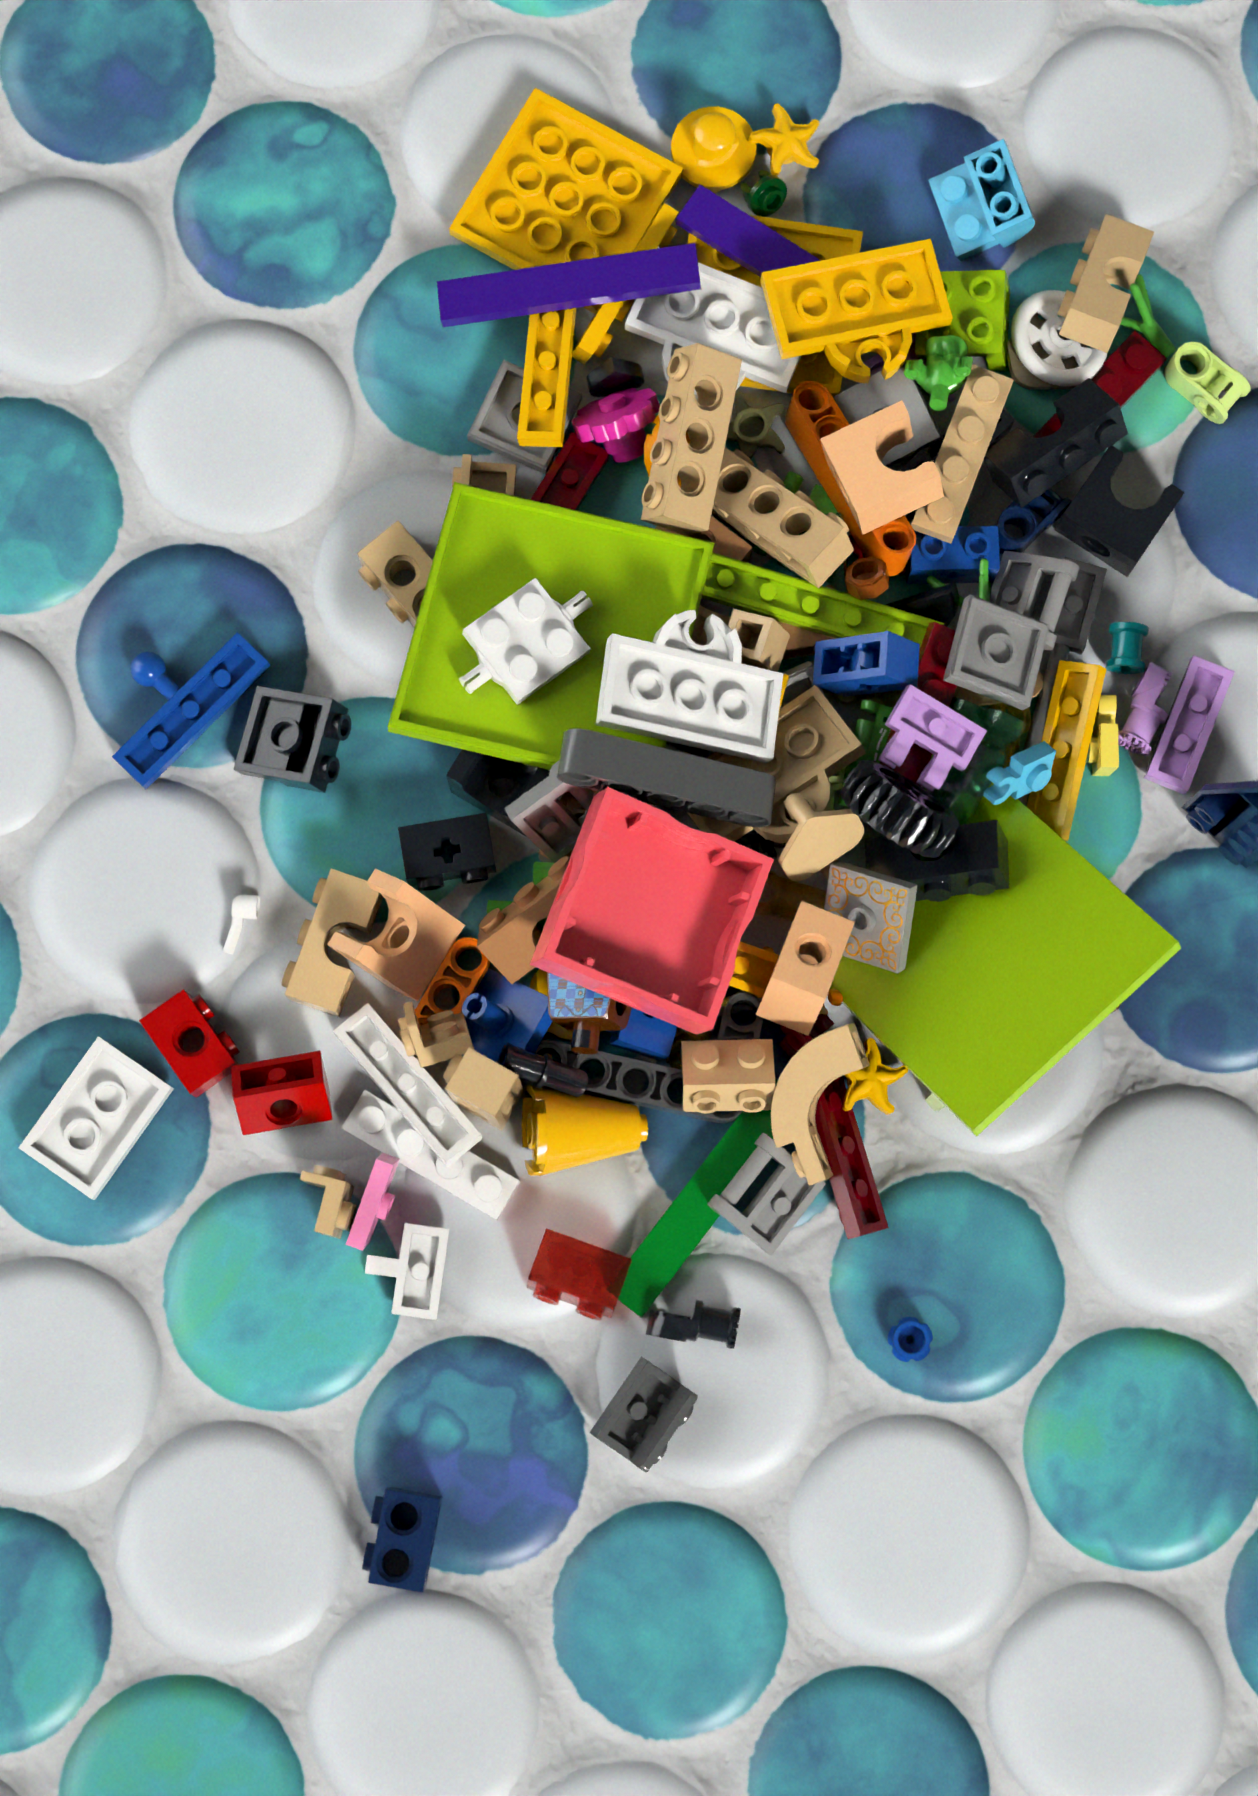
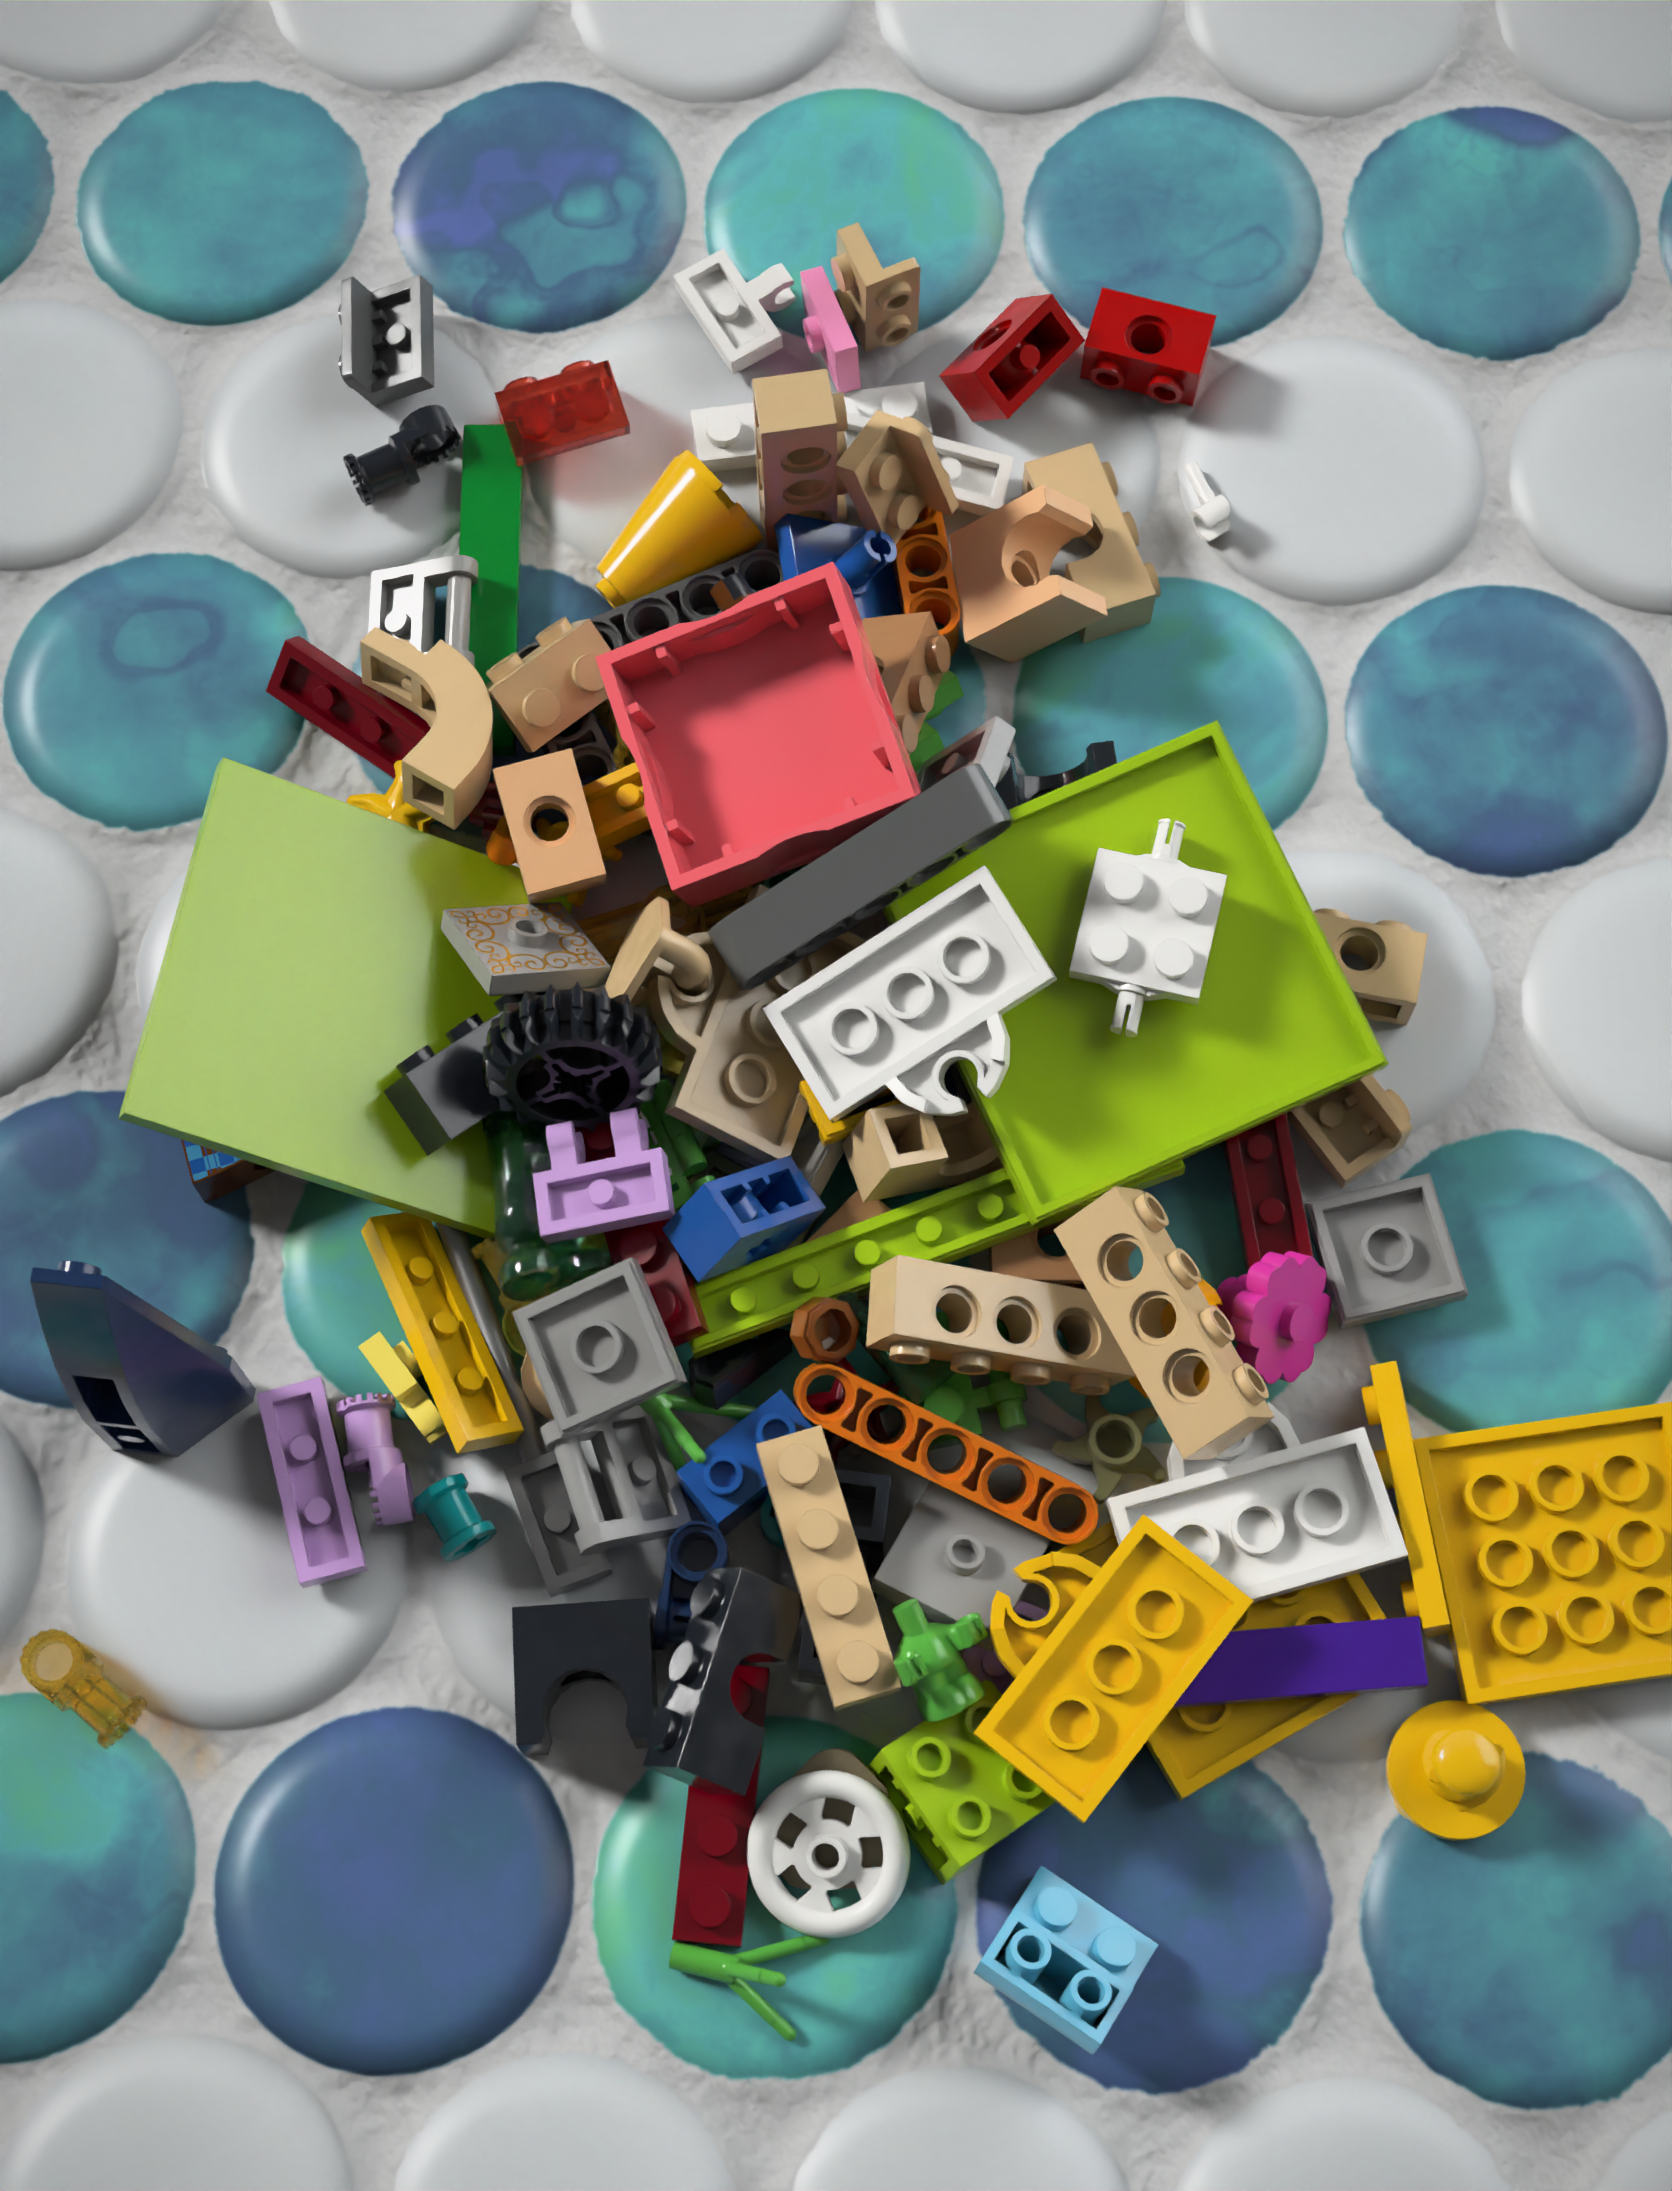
camera: 145 degrees right, 10 degrees down
white plate [19,1036,174,1200] -> none
blue plate [112,632,270,790] -> none
black plate [233,686,351,793] -> none
dark blue brick [362,1487,443,1593] -> none
black brick [398,813,497,891] -> none
dark purple tile [437,243,701,327] -> none
black axle [497,1043,589,1097] -> none
yellow plate [517,308,576,447] -> none
black tile [586,357,645,397] -> none
dark green plate [740,170,787,217] -> none
yellow animal [748,104,819,176] -> none
light nougat piece [820,400,944,534] -> none
blue plate [888,1317,933,1362] -> none
medium azure plate [982,741,1056,805] -> none
tan arch [1057,214,1154,353] -> none
yellowish green piece [1164,342,1251,424] -> none

